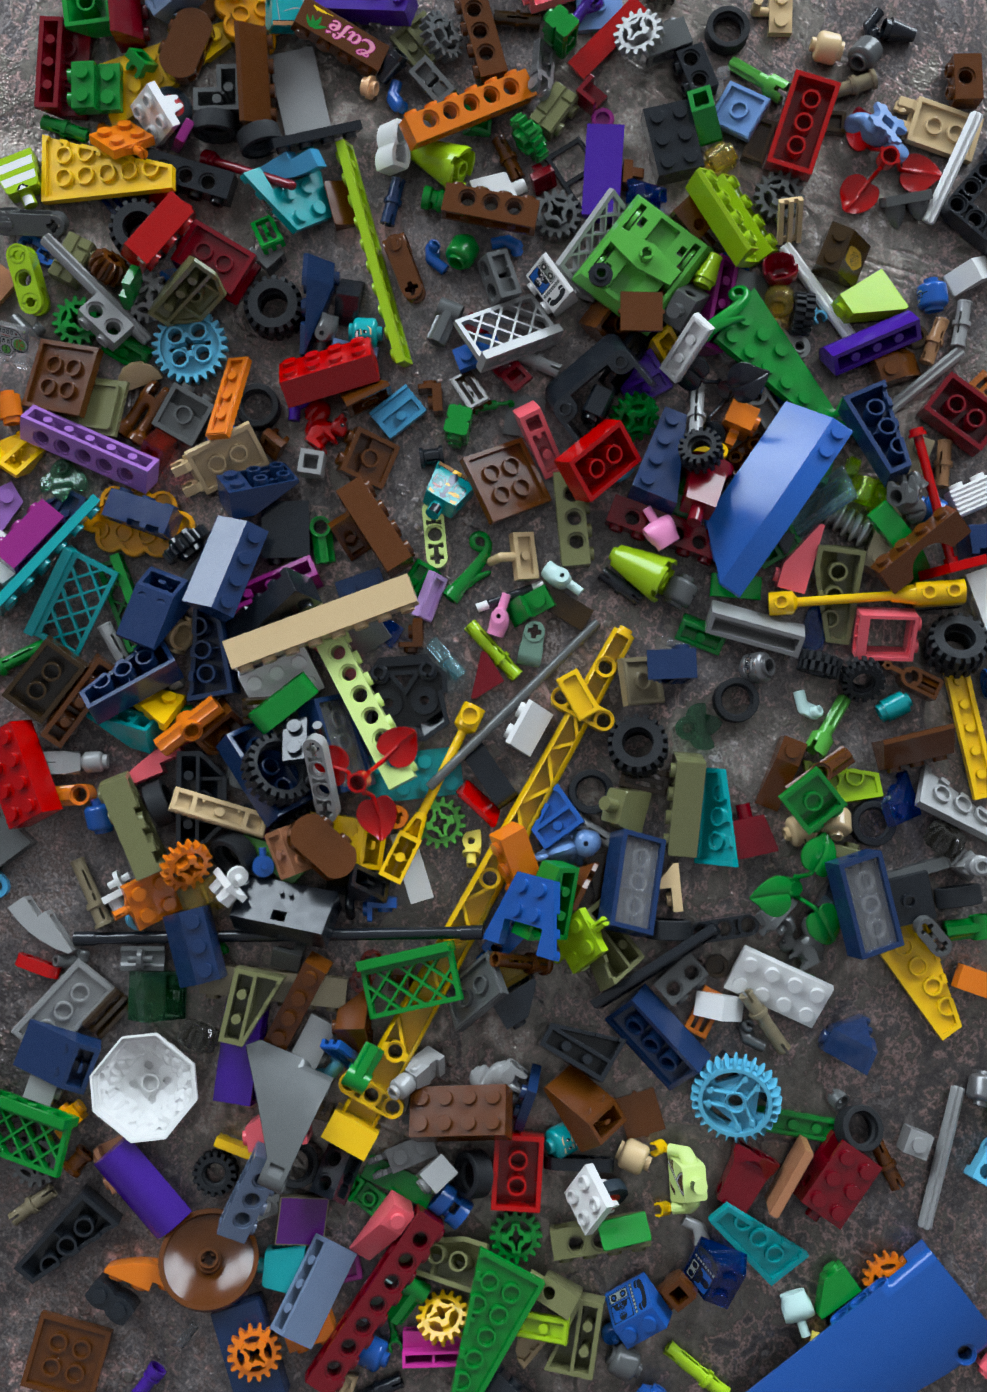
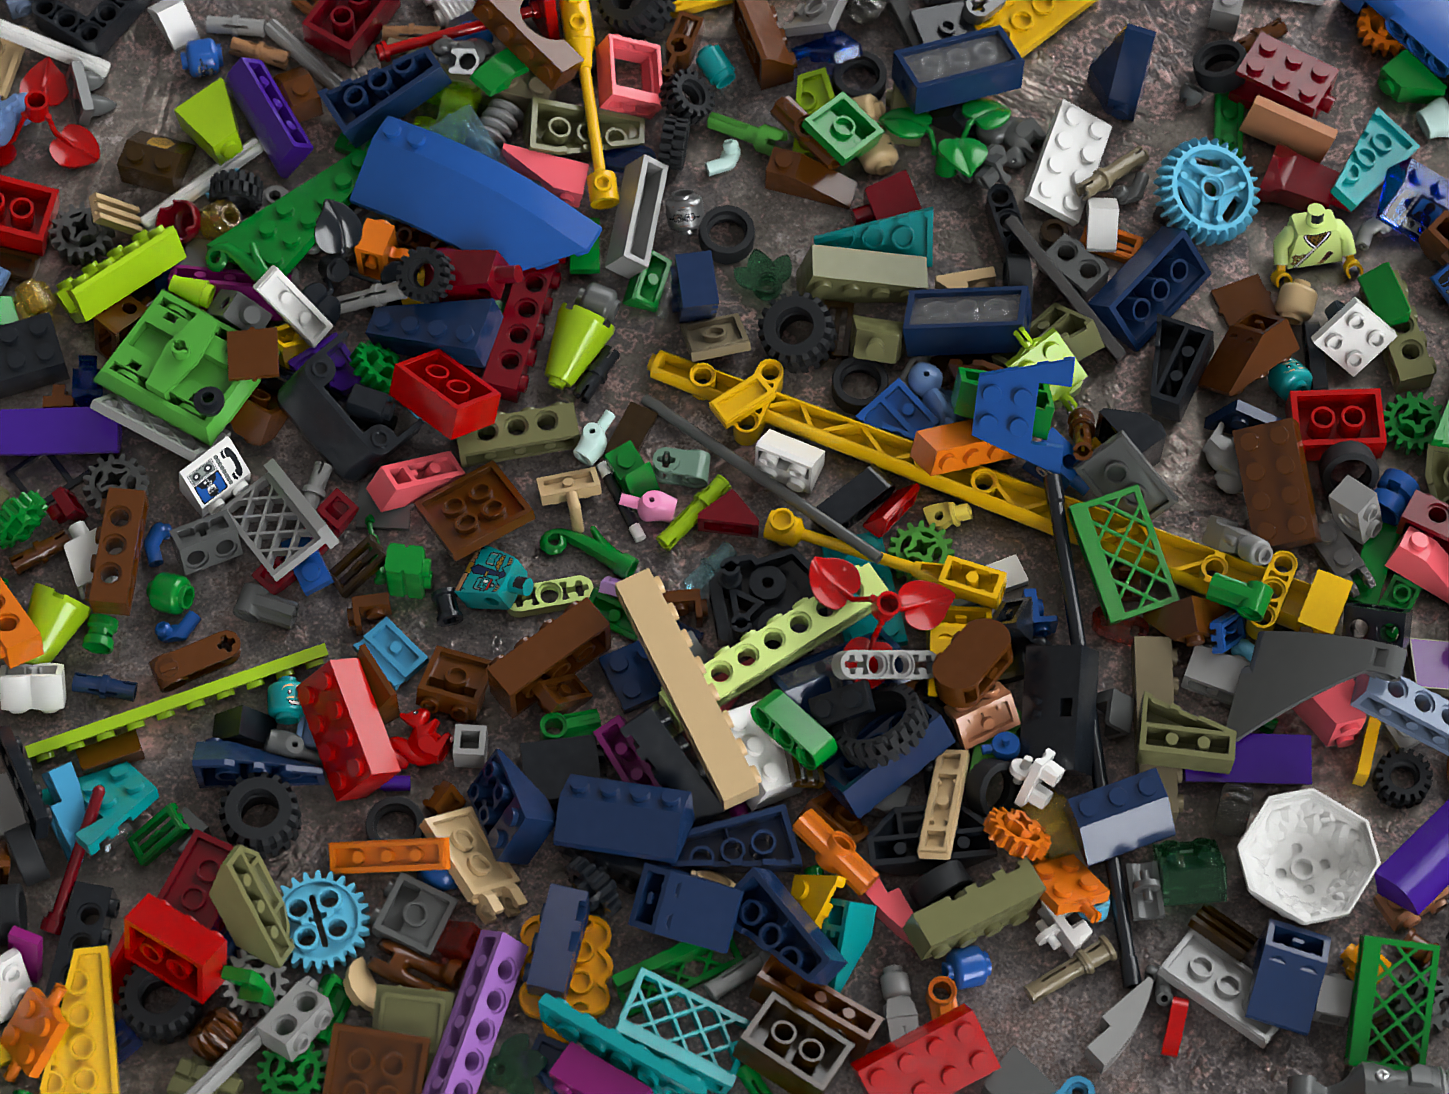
camera: 95 degrees left, 20 degrees down
reddish brown arch [263,951,334,1051] -> none
bright pink piece [642,505,680,551] -> none

